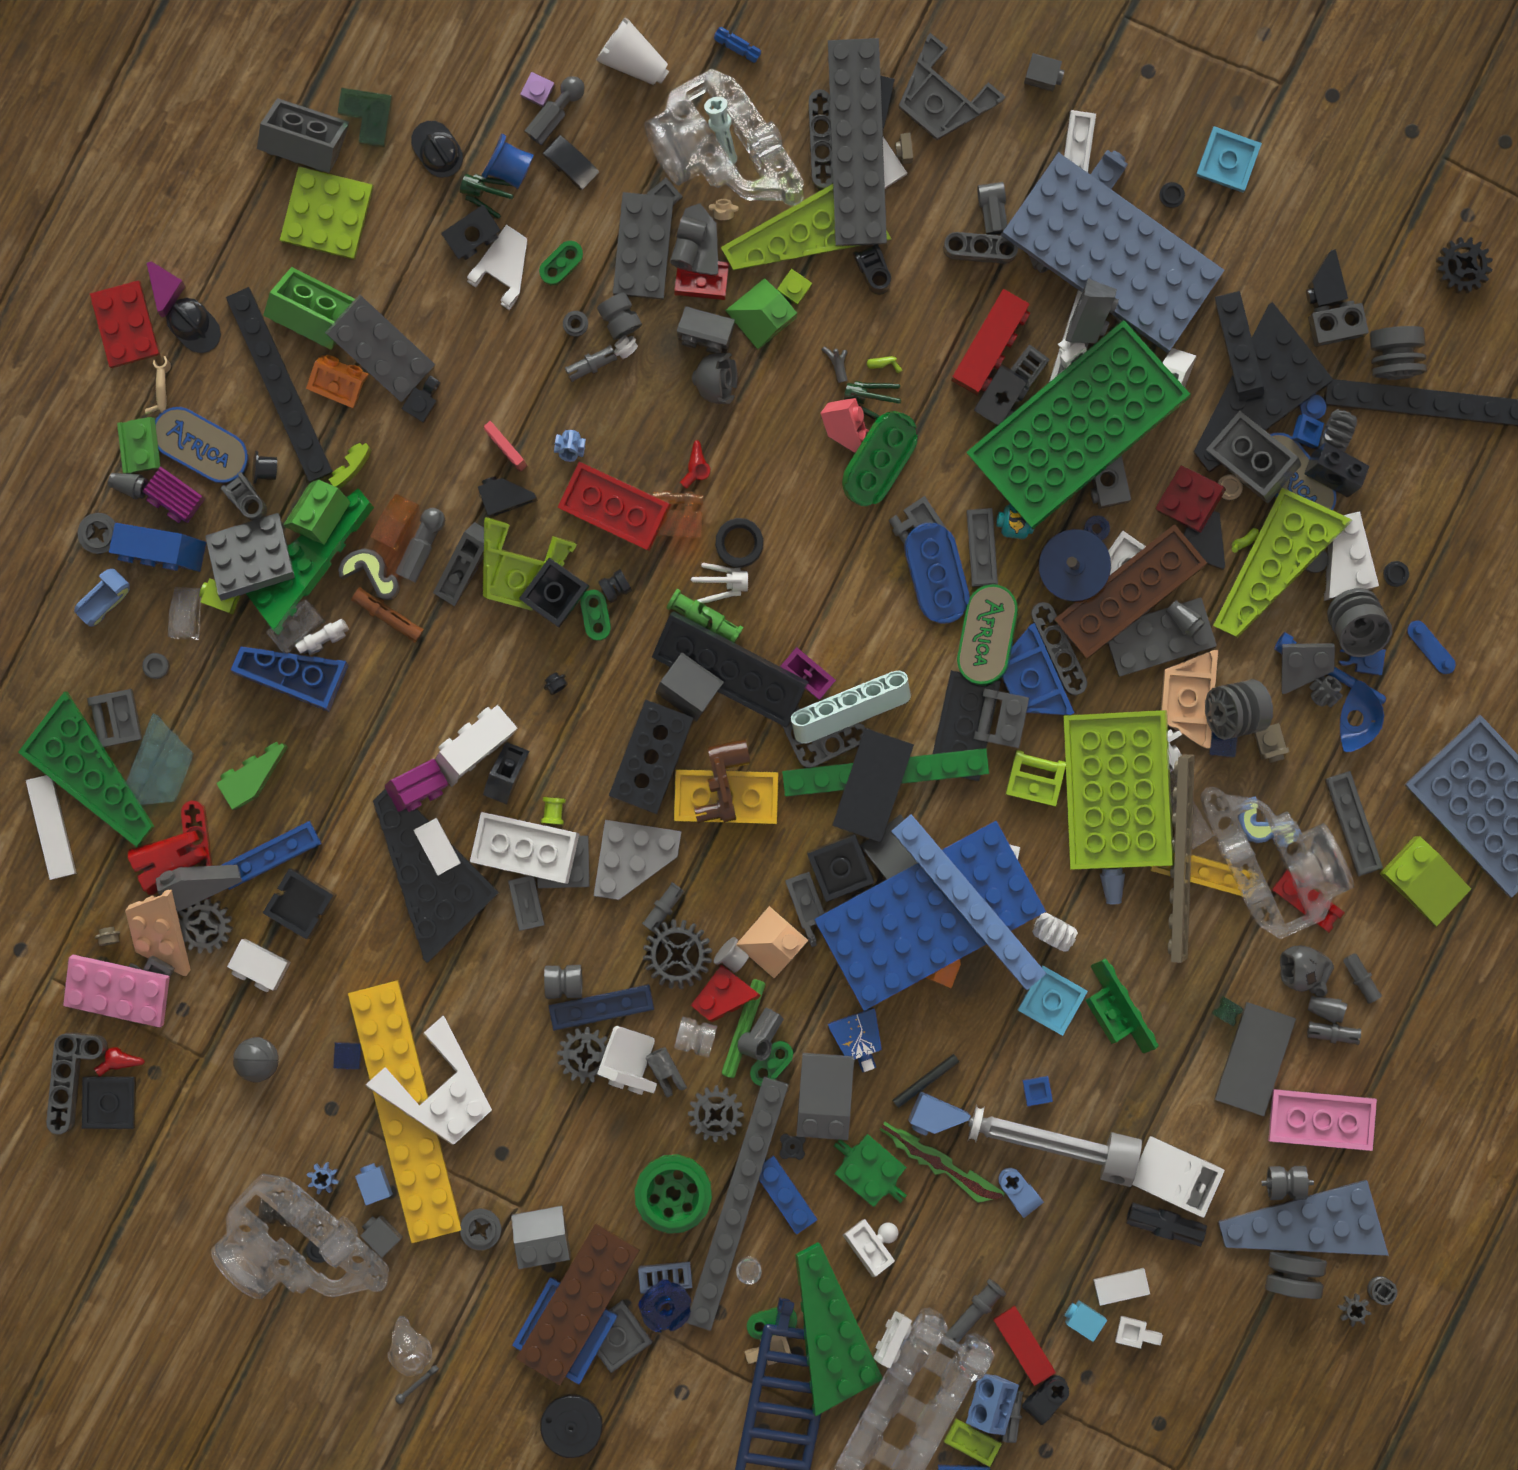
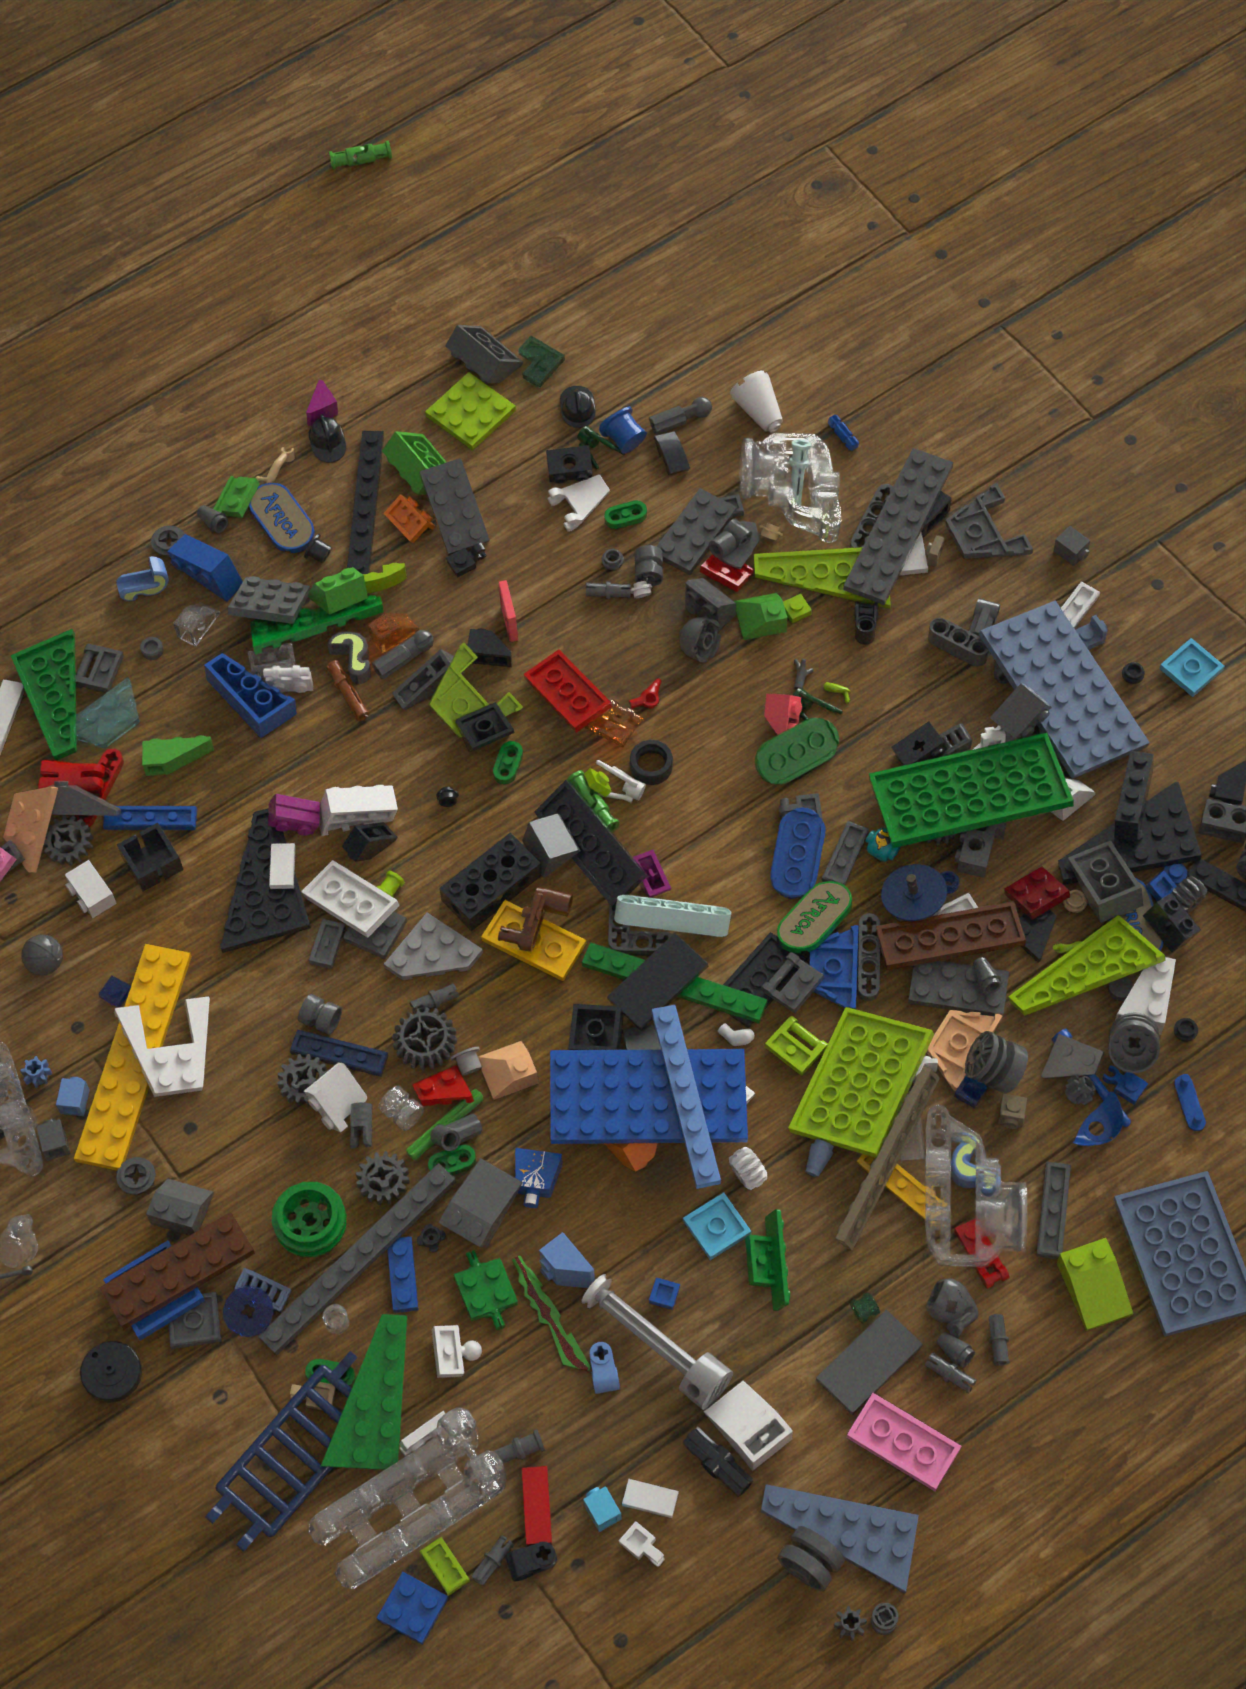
camera: 30 degrees right, 25 degrees down
red plate [90,280,160,368] -> none
magenta brick [143,467,206,523] -> none
lime brick [199,578,241,615] -> none
dark grey piece [221,472,267,521] -> none
lavender plate [520,72,555,107] -> none
medium blue gear [554,430,586,462] -> none
black wheel [598,569,632,604] -> none
dark grey hinge [785,872,824,947] -> none
pearl dark grey bar [892,1053,960,1108] -> none
red brick [951,289,1030,395] -> none
medium blue brick [966,1373,1019,1435] -> none
dark grey wheel [1261,1166,1314,1200] -> none
none -> lime plate [584,768,612,798]
none -> white arm [718,1023,755,1046]

